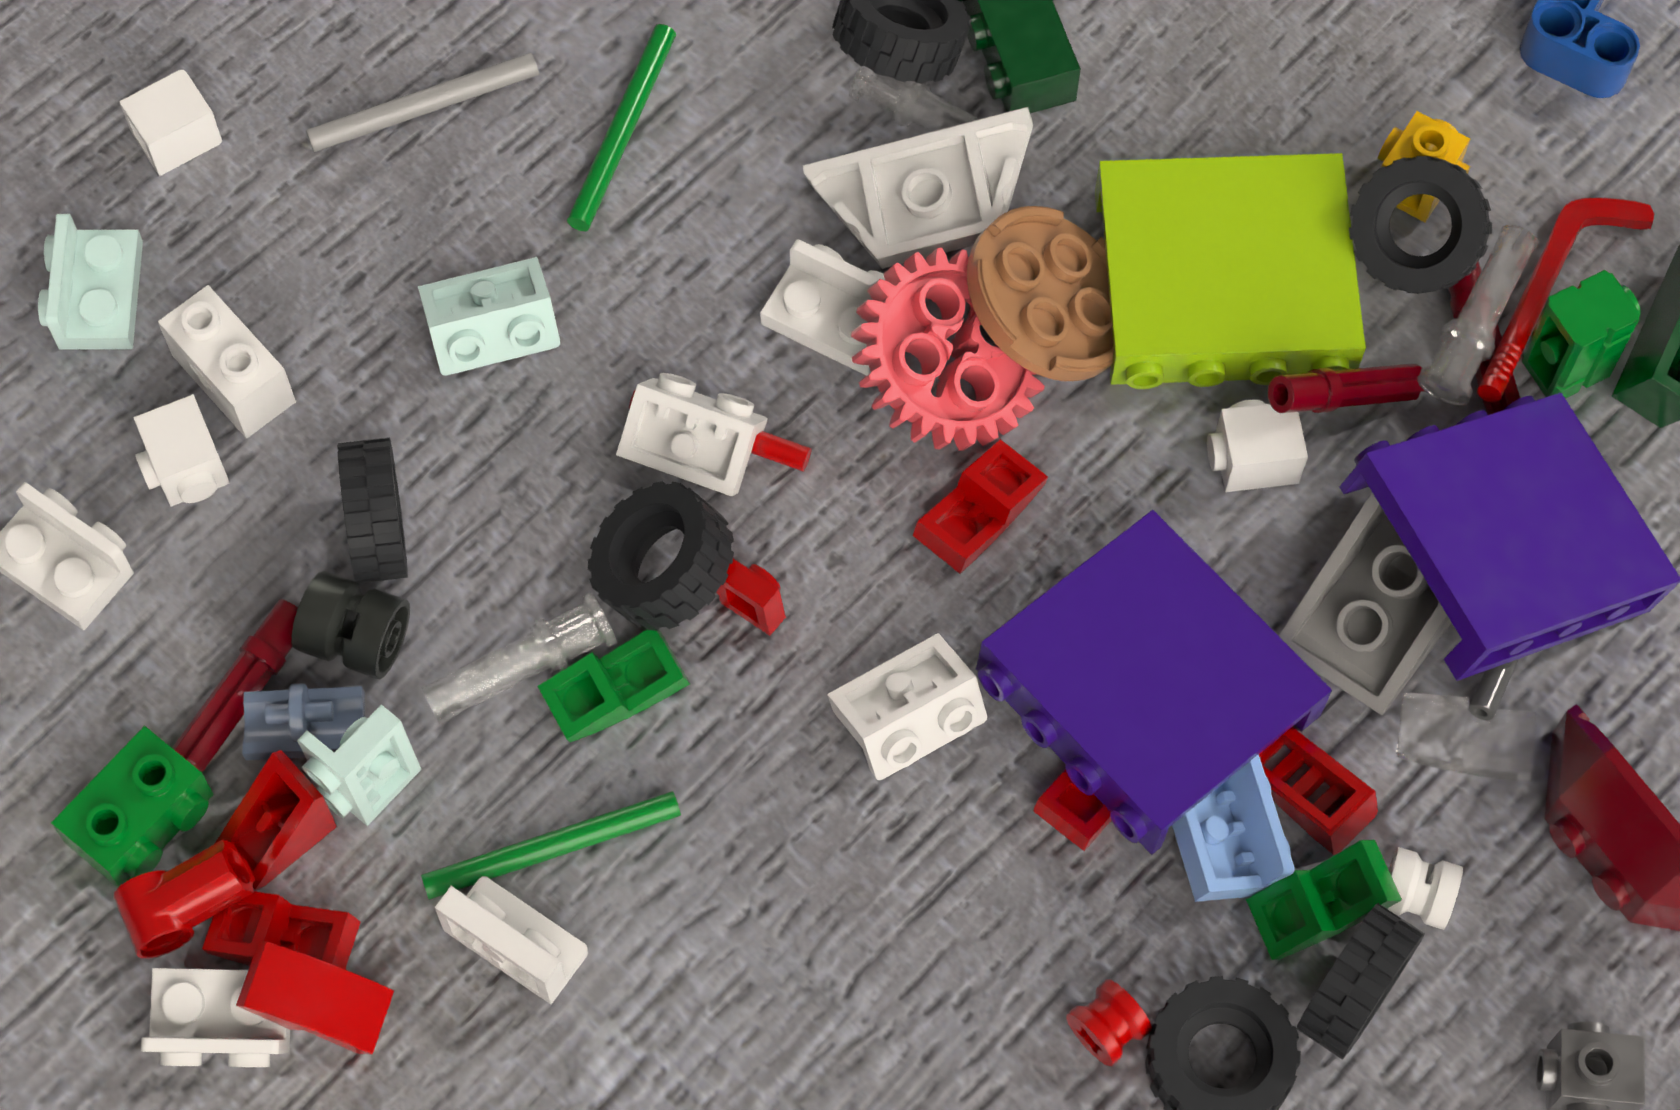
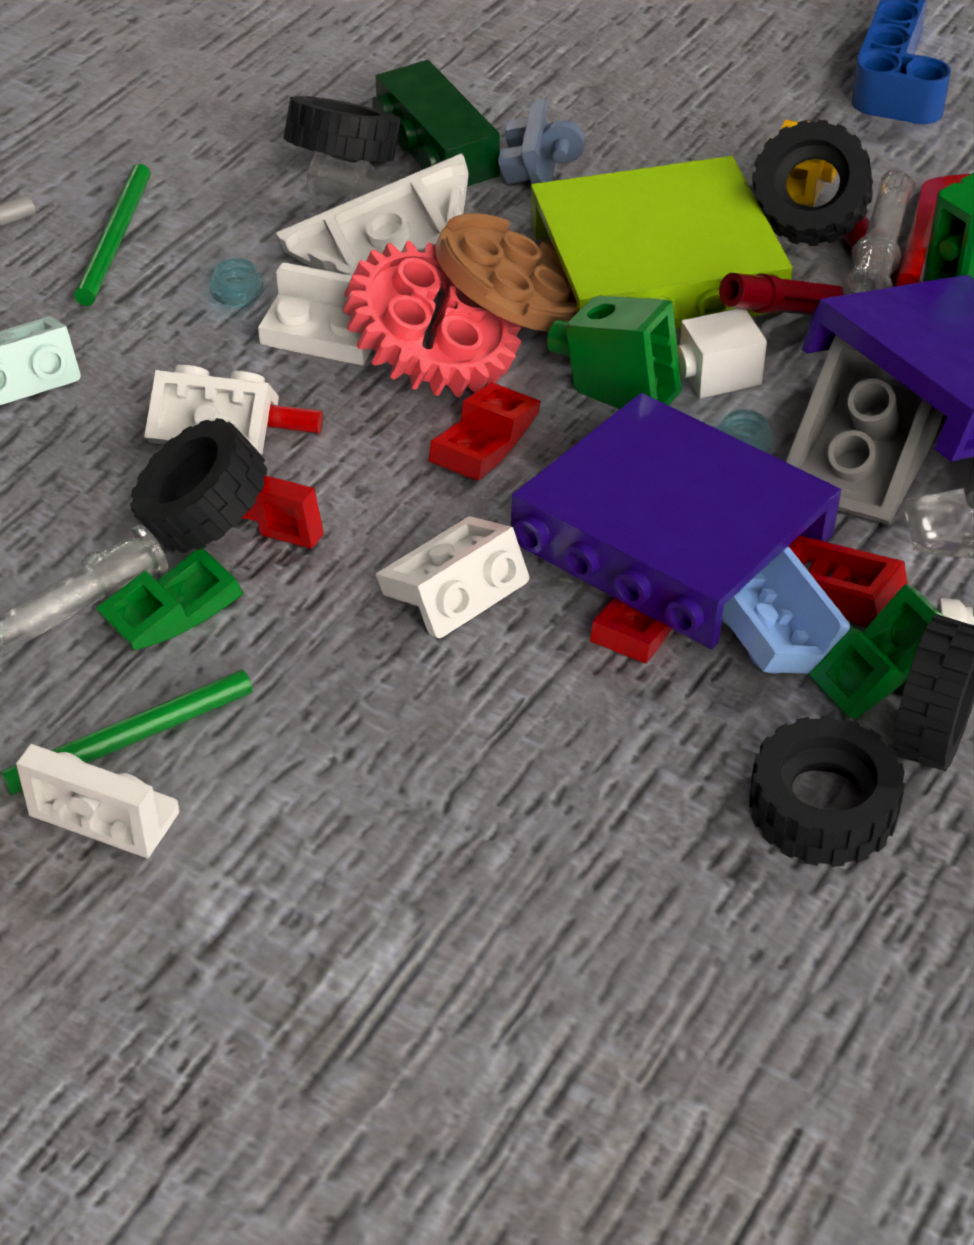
camera: 10 degrees left, 20 degrees down
red wheel [1066,979,1152,1067] -> none
none -> clear light blue plate [209,258,264,308]
none -> sand blue hips [498,98,585,185]
none -> green torso [547,295,682,409]
none -> clear light blue plate [717,409,773,454]

